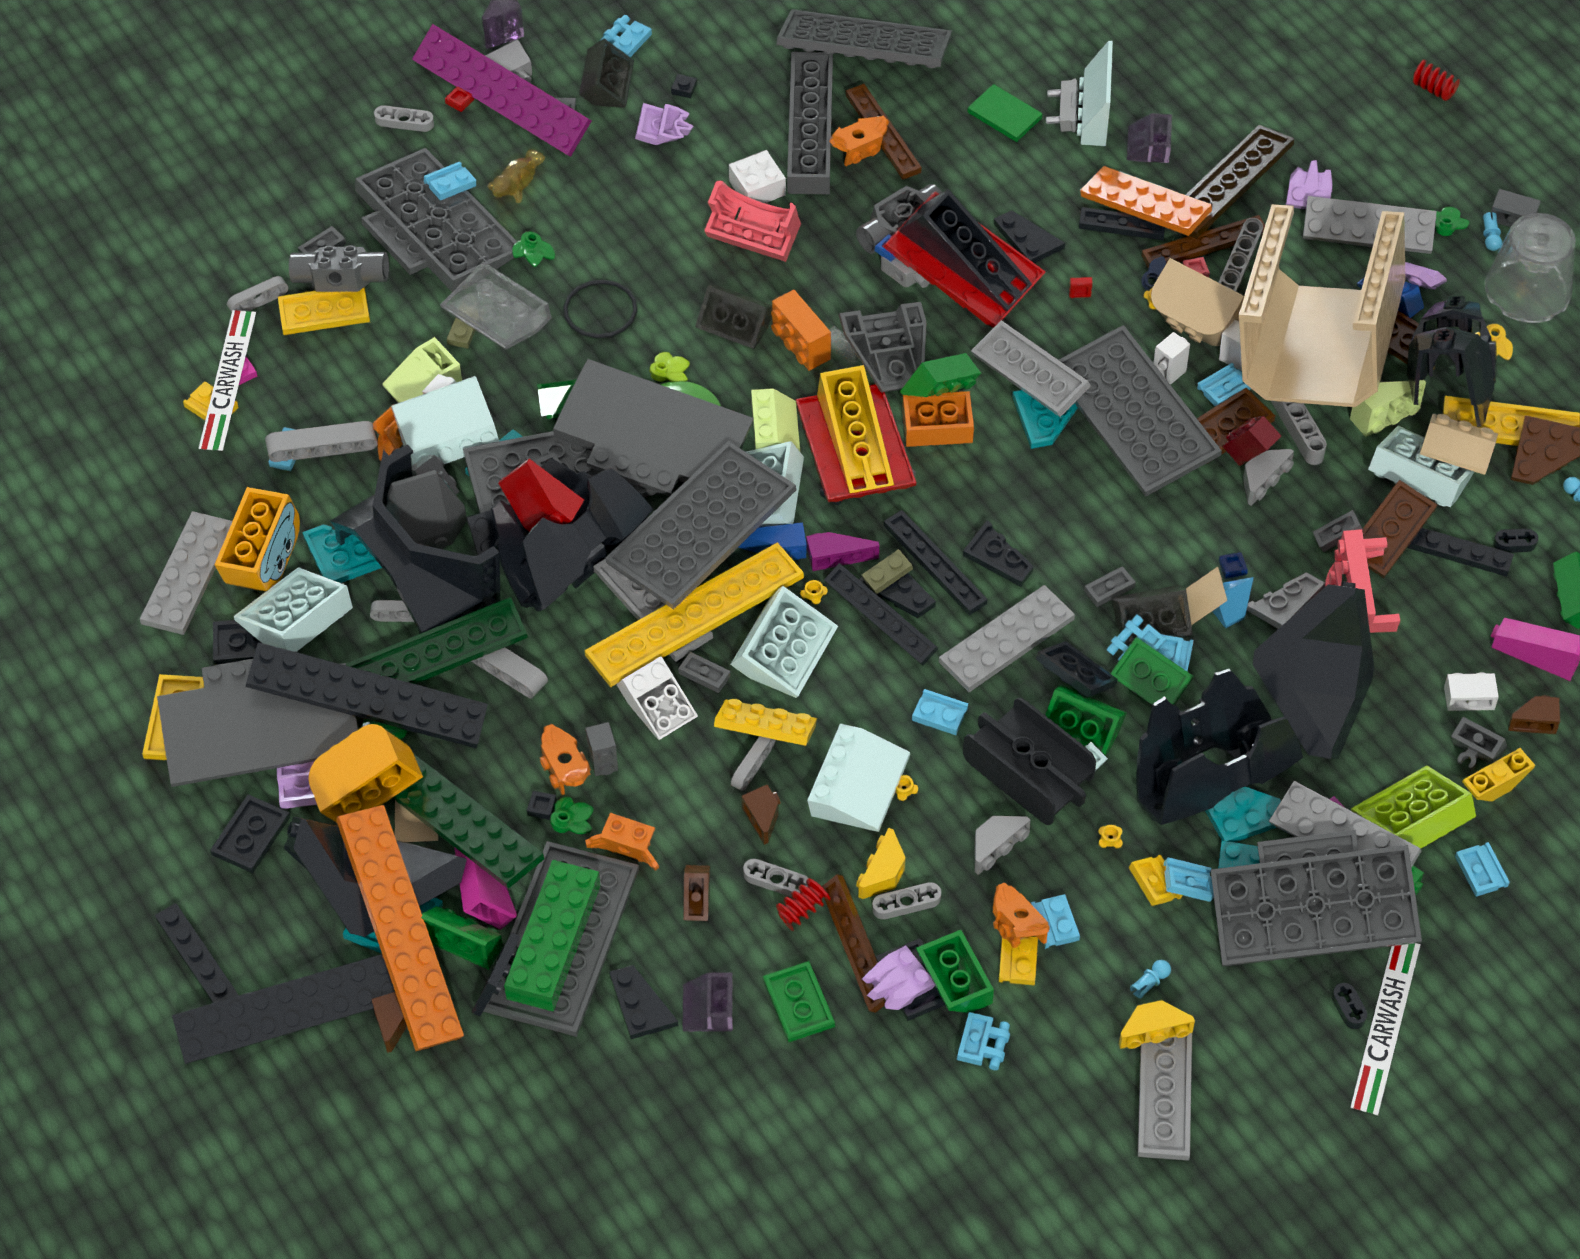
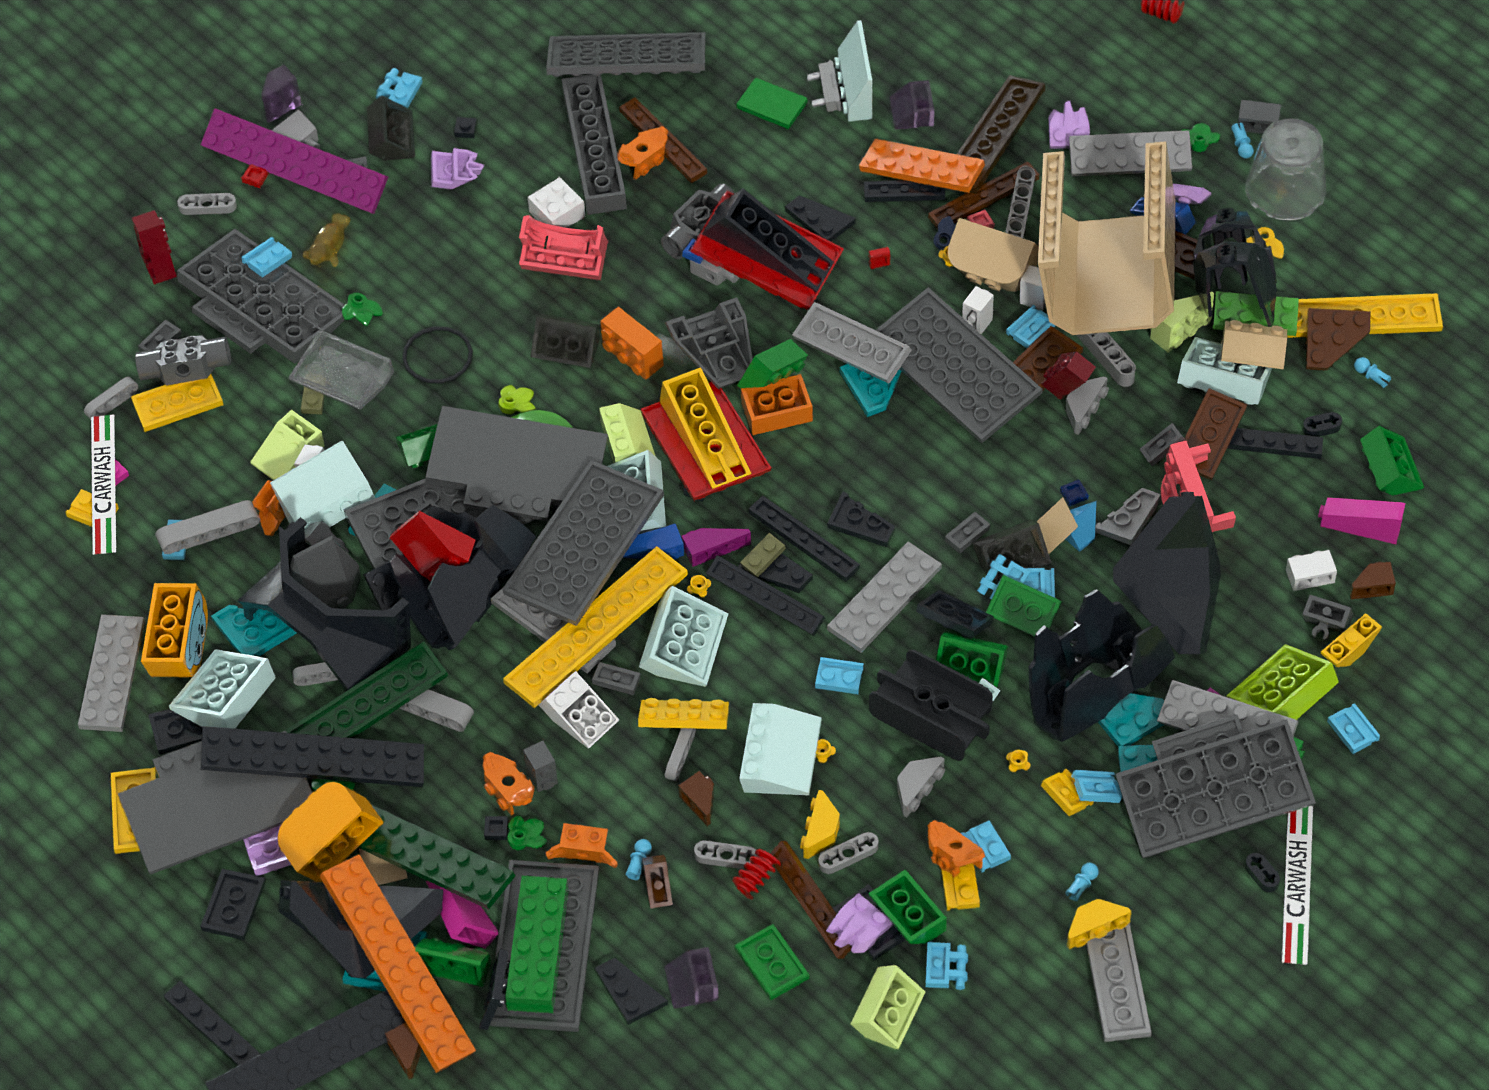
camera: 10 degrees left, 0 degrees up
none -> dark red wedge [132,210,177,285]
none -> medium azure pin [625,839,652,880]
none -> yellowish green slope [851,965,925,1049]
none -> bright green plate [1213,291,1299,336]

